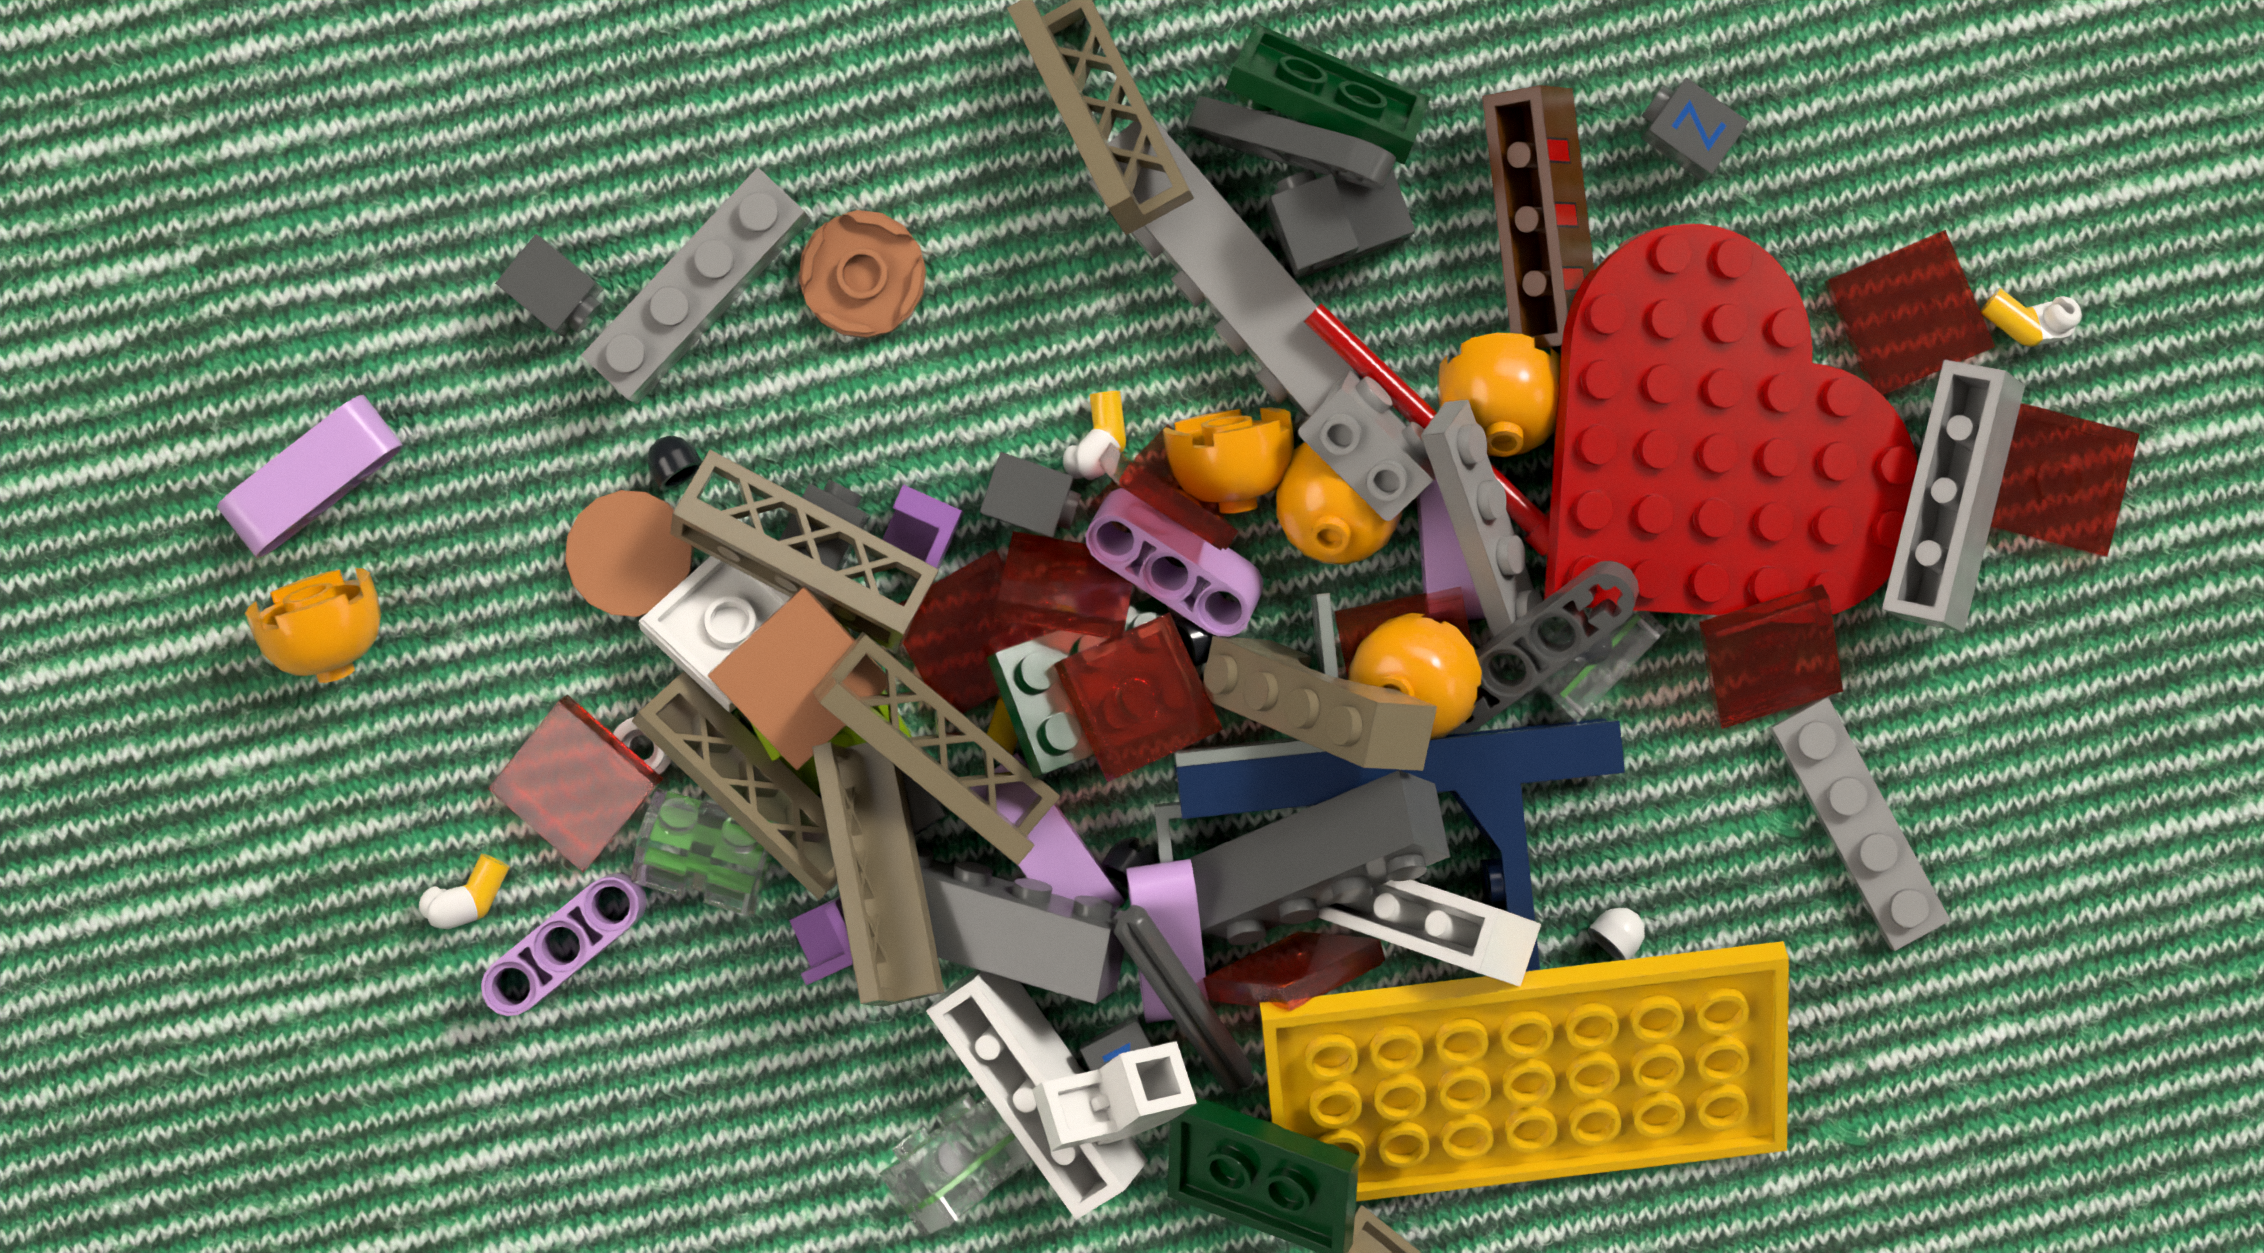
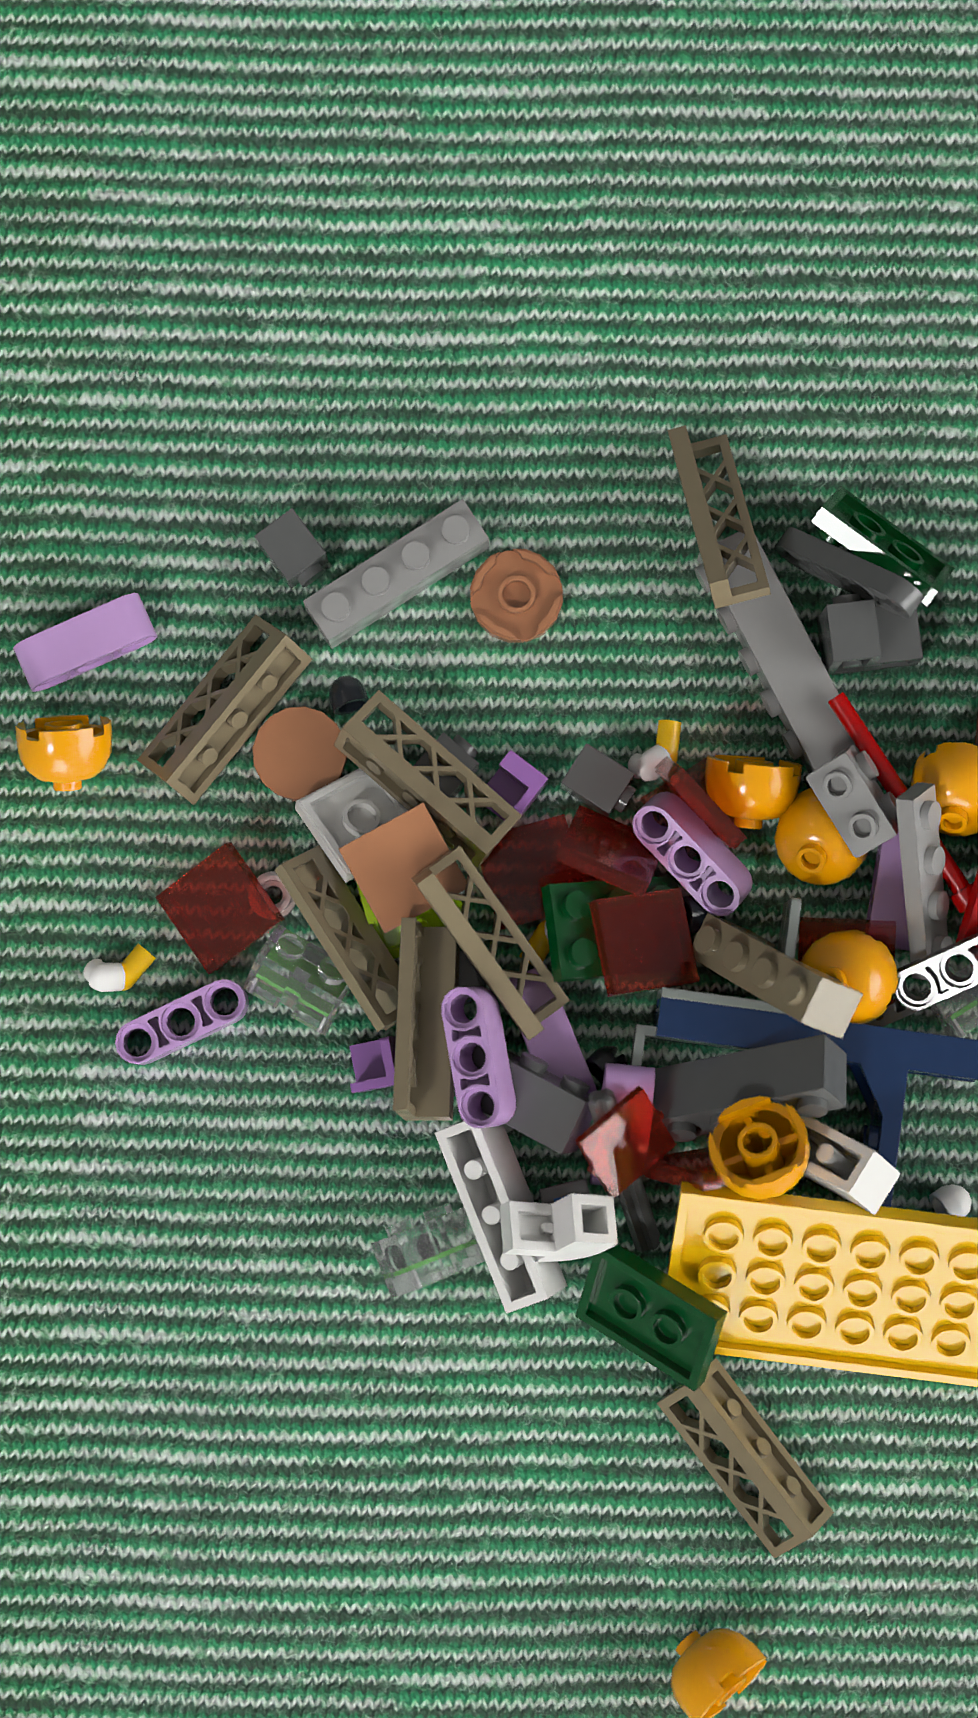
camera: 10 degrees right, 5 degrees down
none -> dark tan fence [137,615,313,805]
none -> lavender beam [441,987,516,1128]
none -> clear red piece [575,1086,676,1199]
none -> light orange cylinder [708,1096,810,1199]

